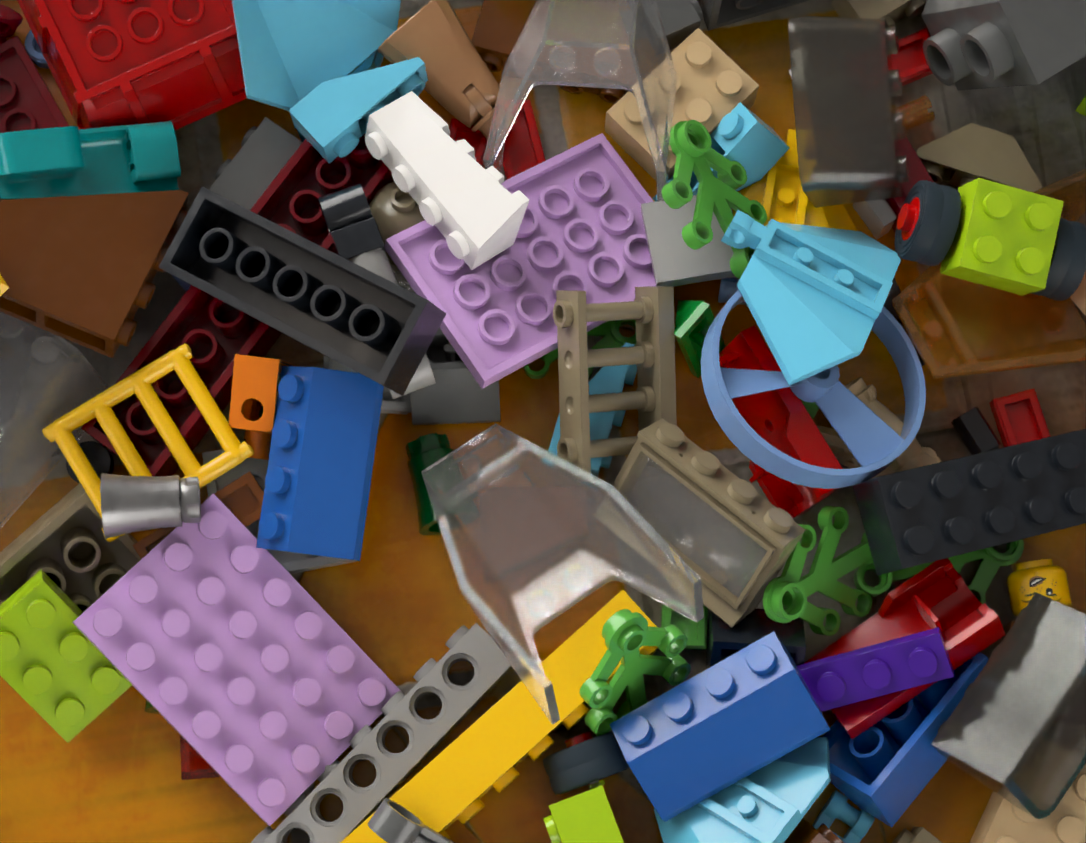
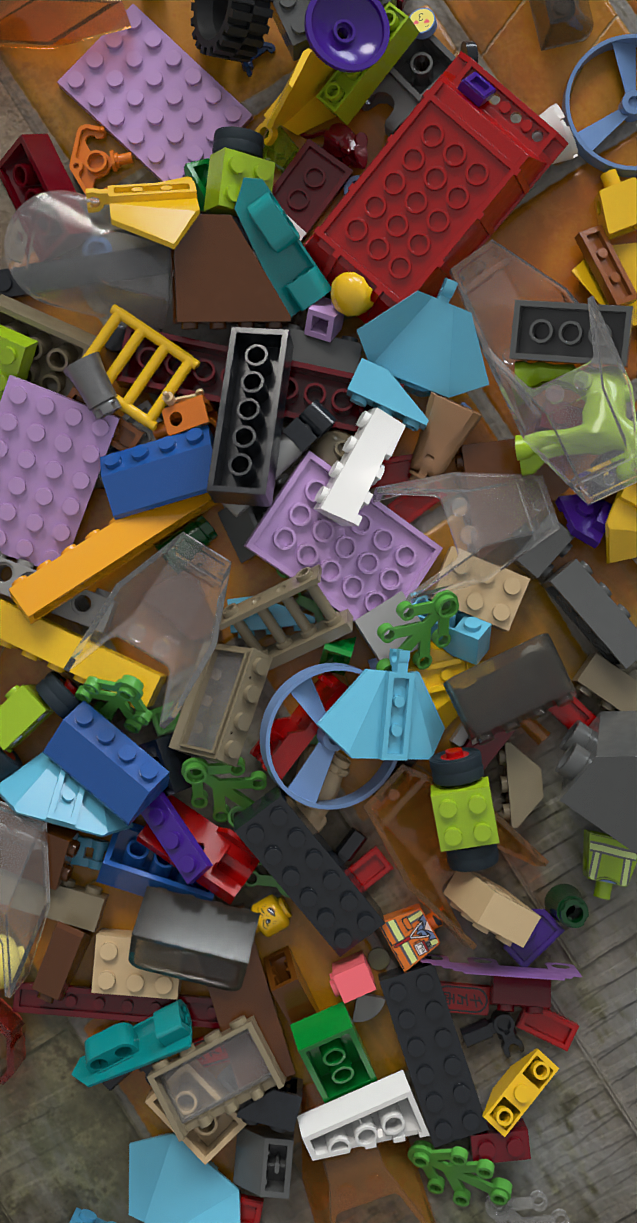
camera: 65 degrees right, 10 degrees up
none -> light orange brick [9,493,218,625]
none -> tan piece [162,389,204,406]
none -> lavender brick [304,297,344,342]
none -> yellow hair [331,272,374,316]

